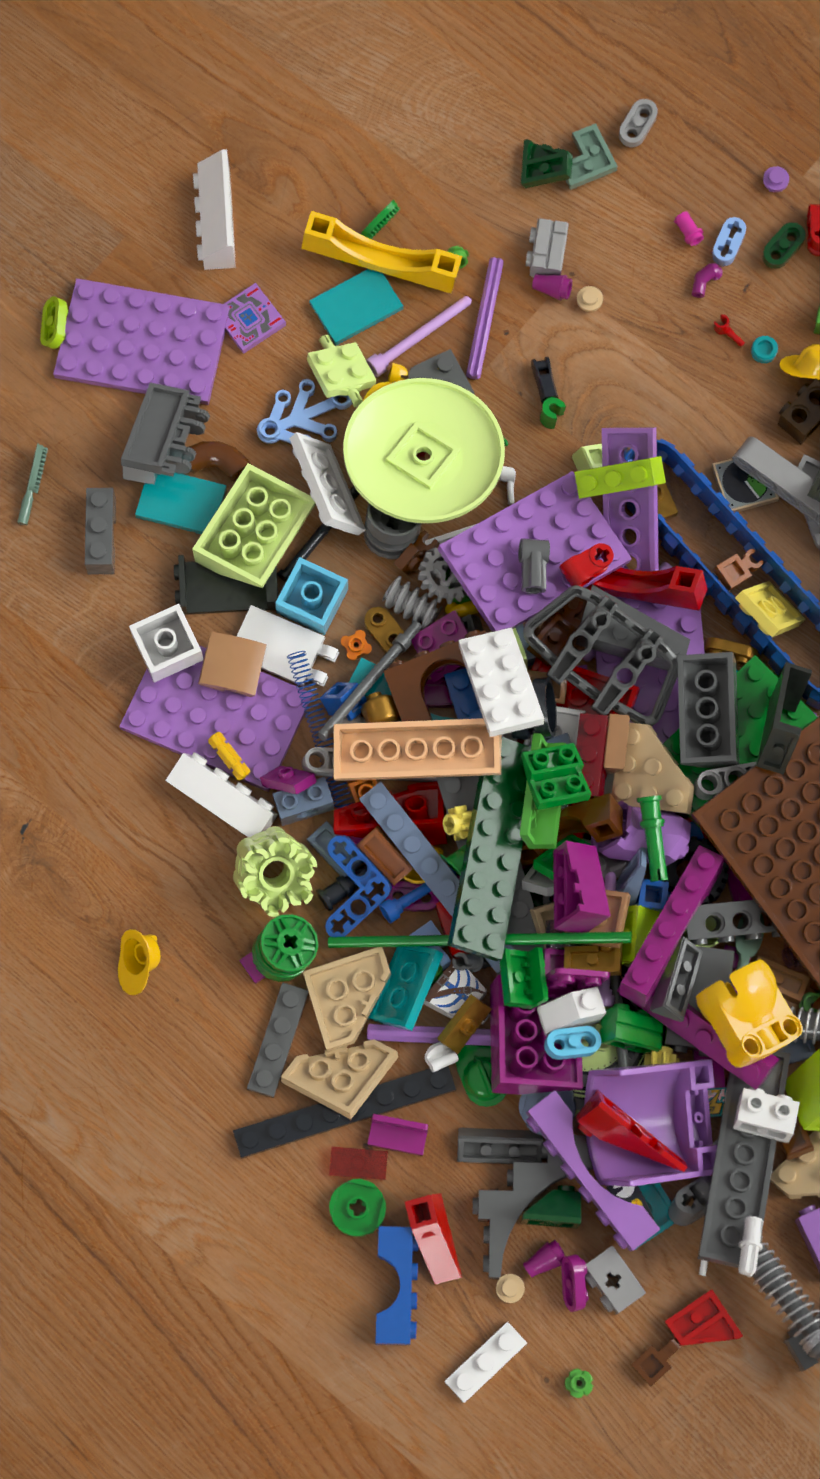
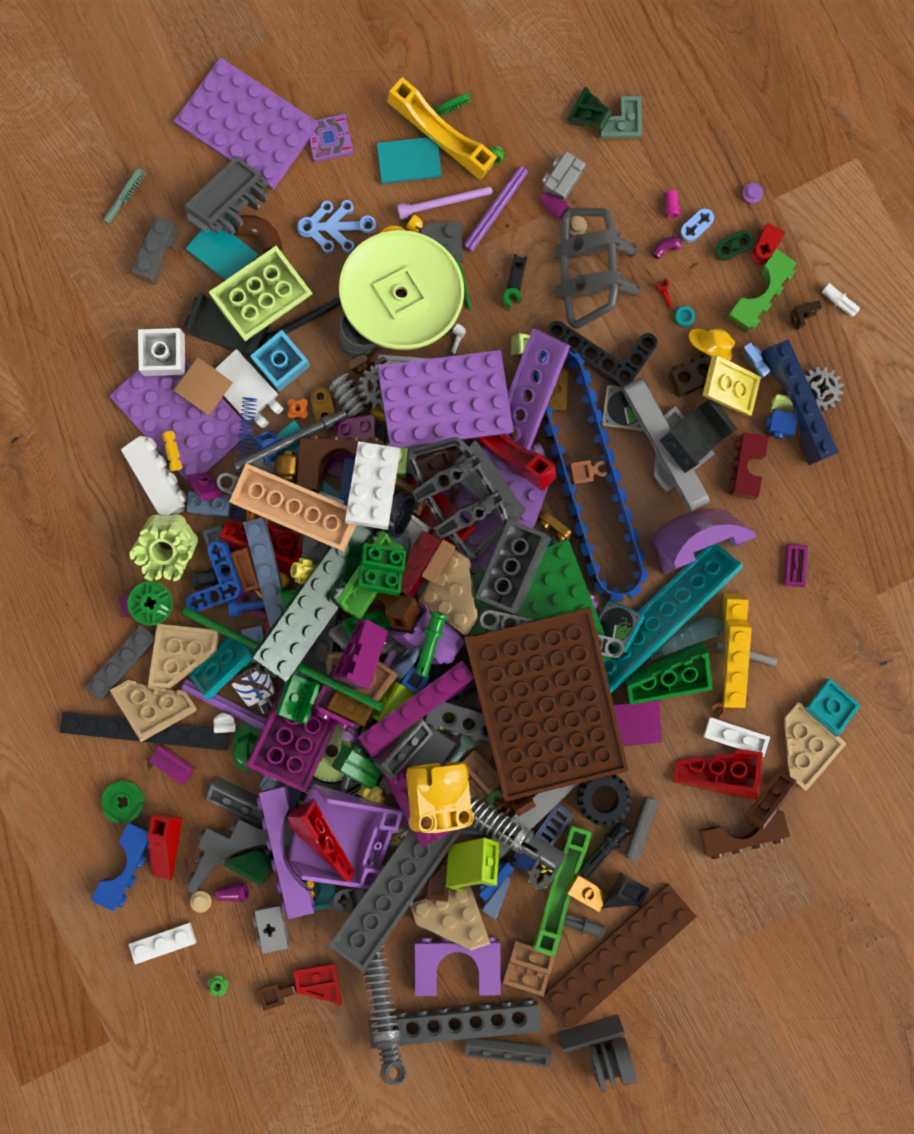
camera: 25 degrees right, 10 degrees up
lime plate [40,296,68,349] -> none
yellow piece [118,929,161,995] -> none
white slope [193,150,236,270] -> none
white plate [289,432,366,535] -> none
yellowish green plate [307,335,376,407] -> none
clear red plate [329,1146,388,1181] -> none
pearl gold plate [437,994,492,1054] -> none
dark grey piece [518,538,550,594] -> none
white slope [537,986,606,1035] -> none
medium azure plate [544,1026,601,1060] -> none
red piece [559,543,614,587] -> none
magenta plate [561,1254,588,1312] -> none
lime arch [574,456,666,499] -> none
light grey plate [619,99,658,147] -> none
white brick [733,1088,800,1143] -> none
light yellow plate [735,581,805,637] -> none
white axle [738,1216,764,1276] -> none
pearl dark grey panel [757,662,812,775] -> none
none -> black beam [547,321,657,387]
none -> dark grey piece [554,208,640,329]

